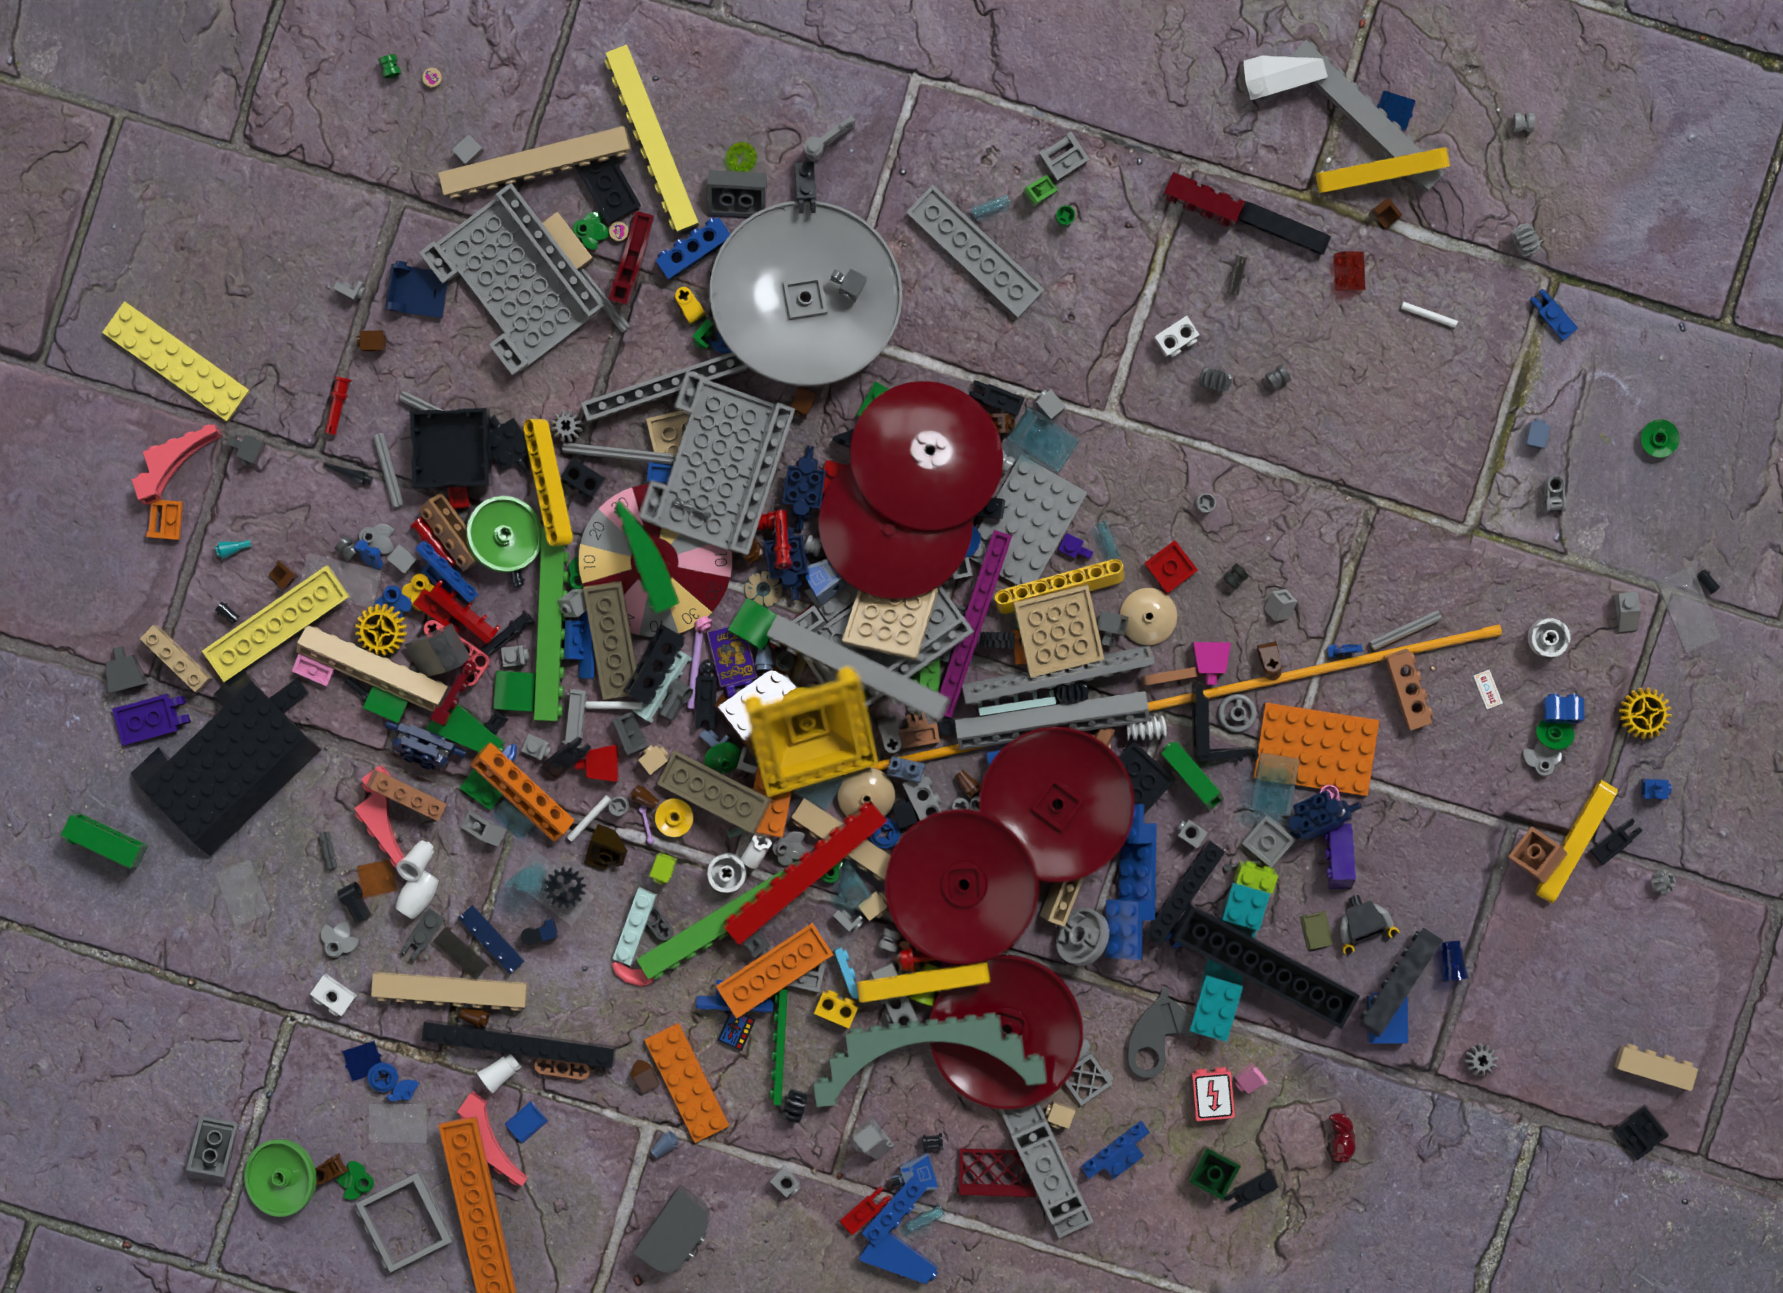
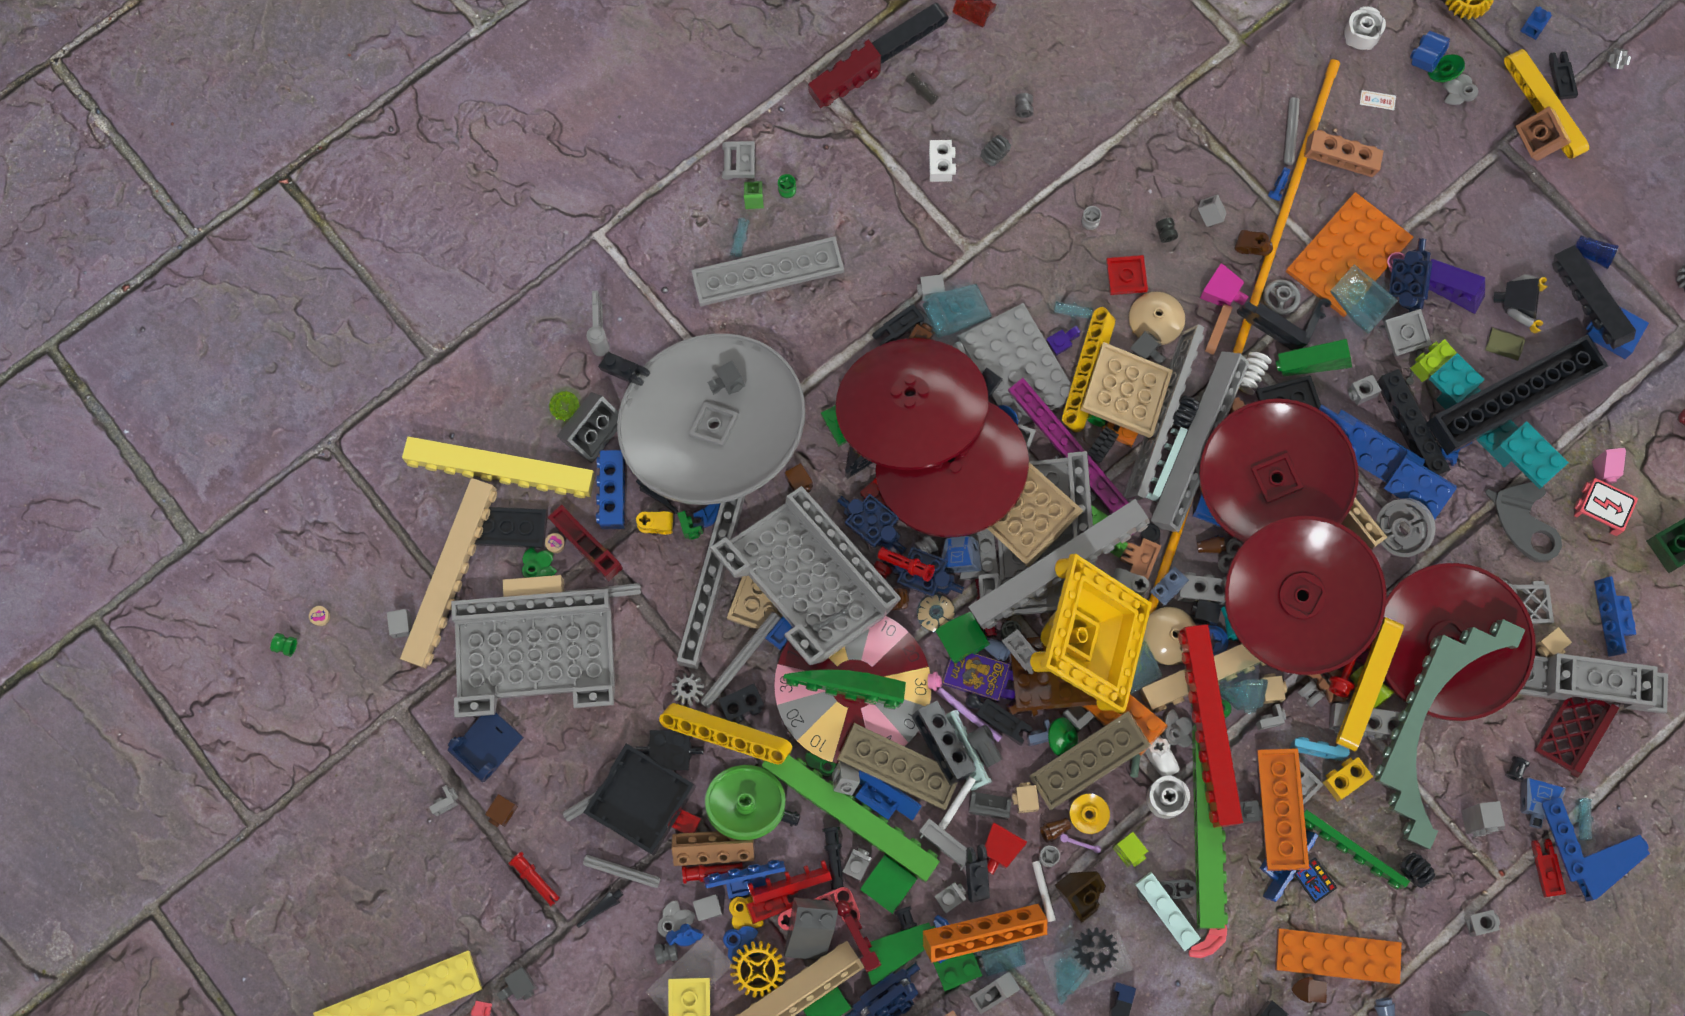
camera: 55 degrees left, 15 degrees down
none -> light grey hinge [1002,629,1036,674]

